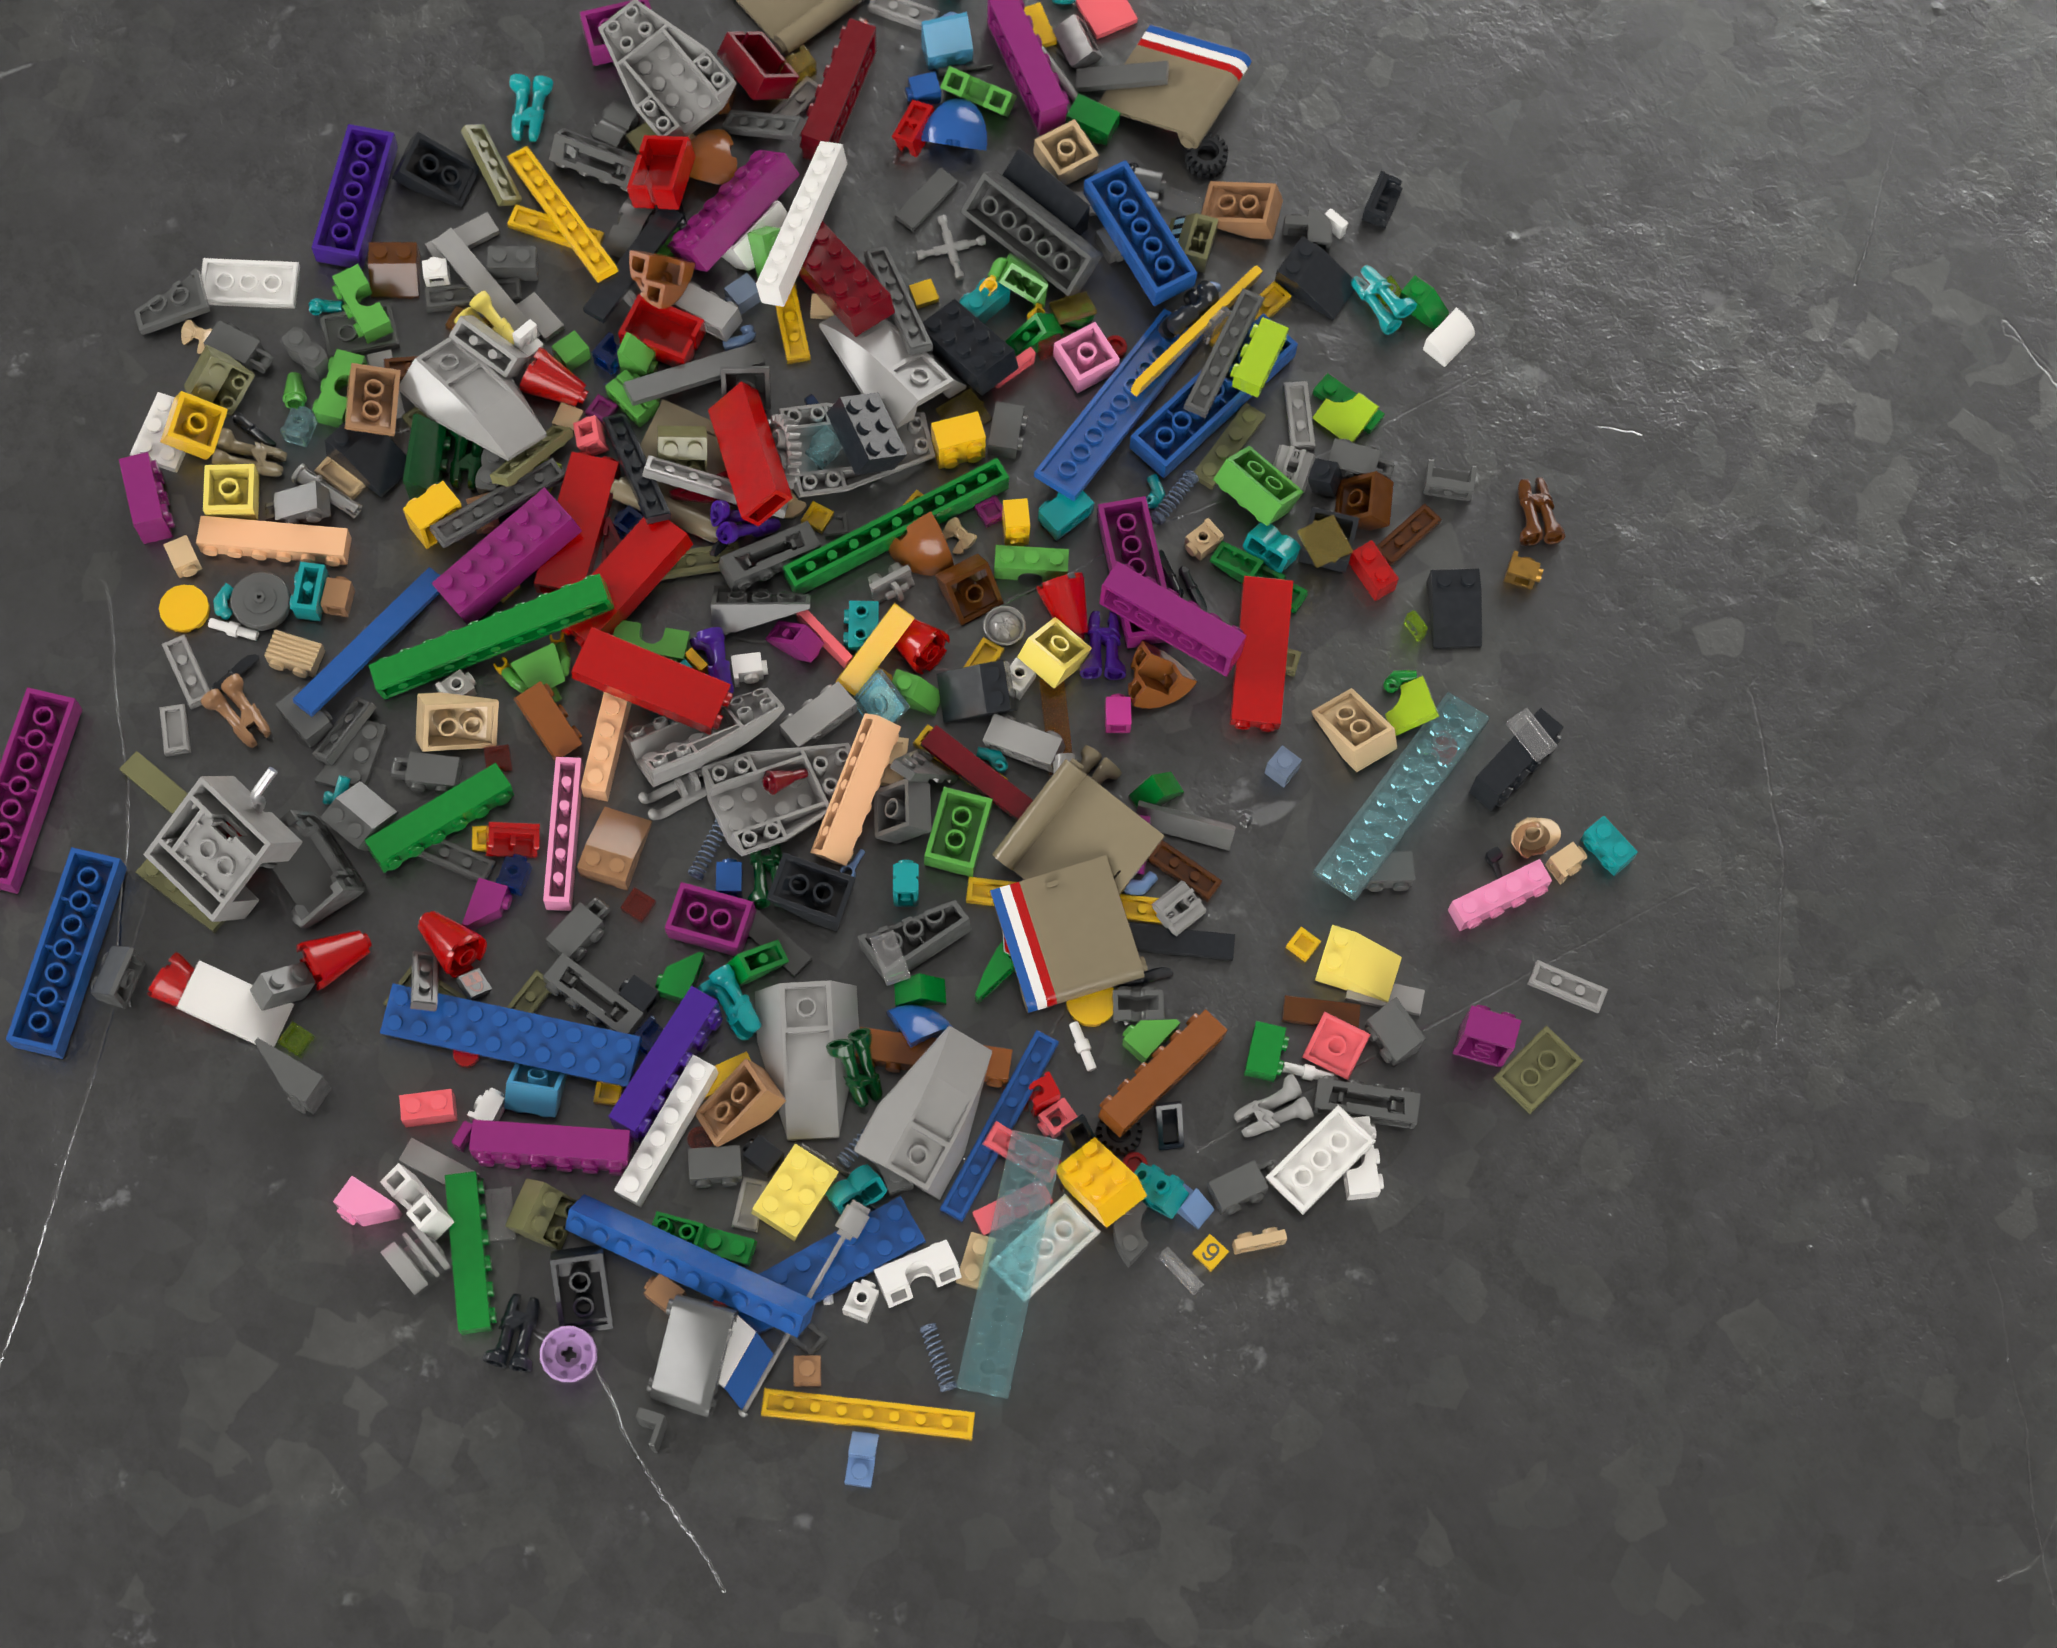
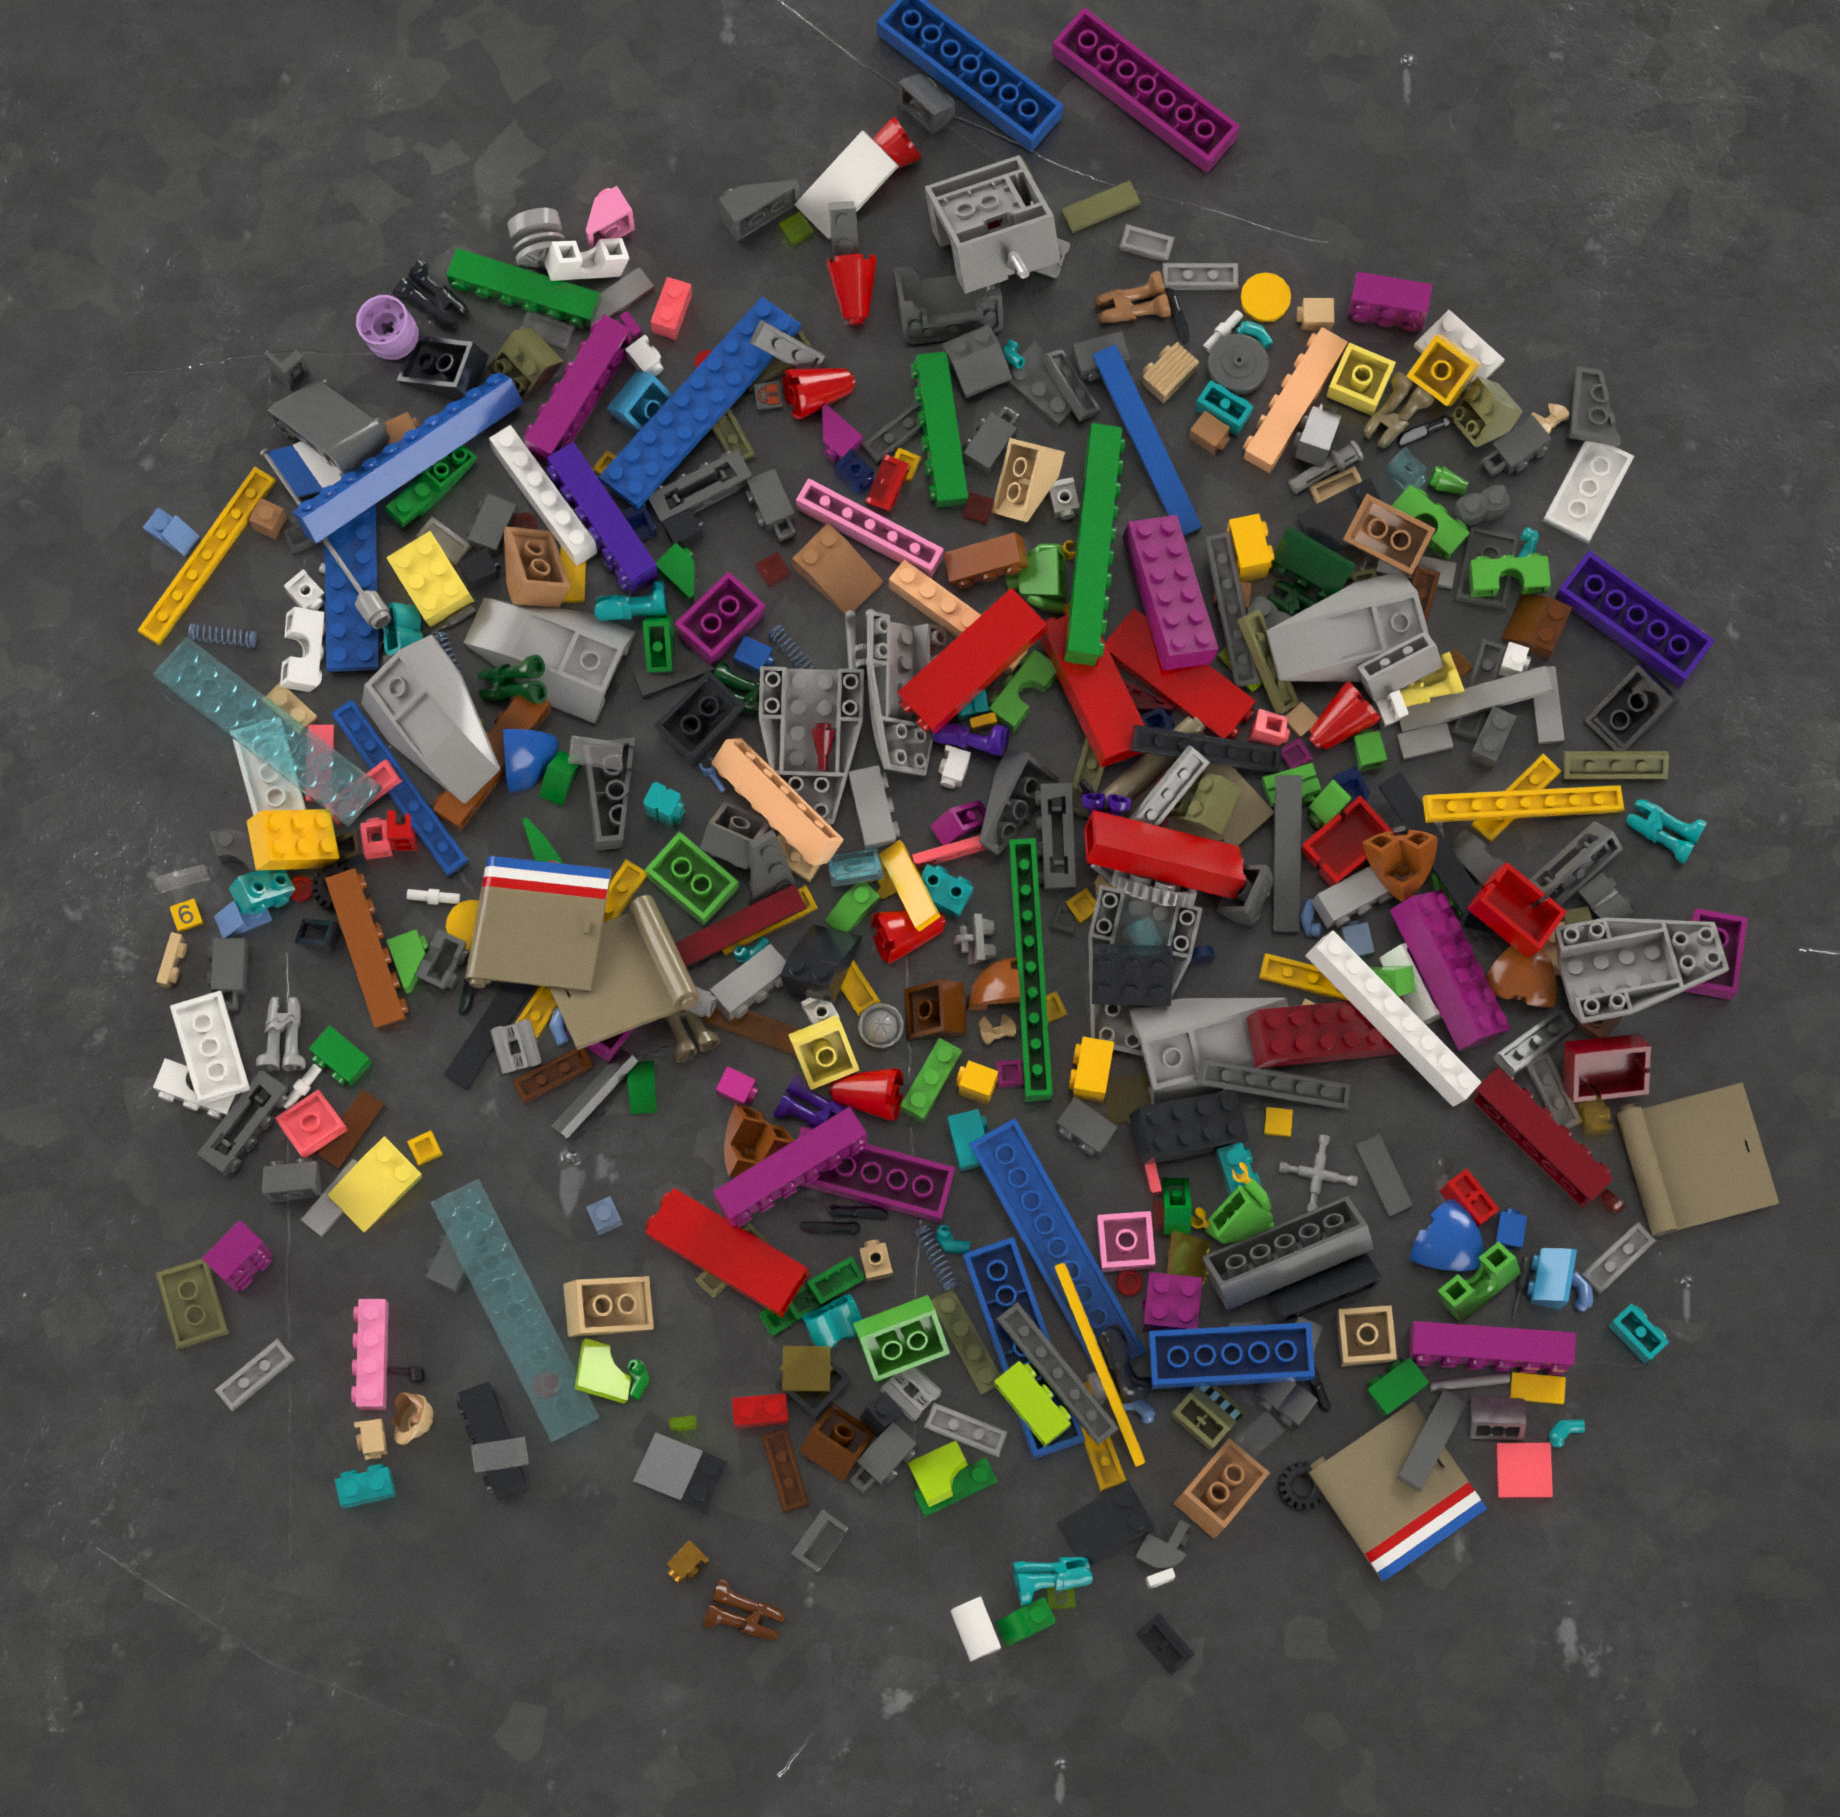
camera: 120 degrees right, 5 degrees up
none -> magenta brick [1142,1272,1202,1332]

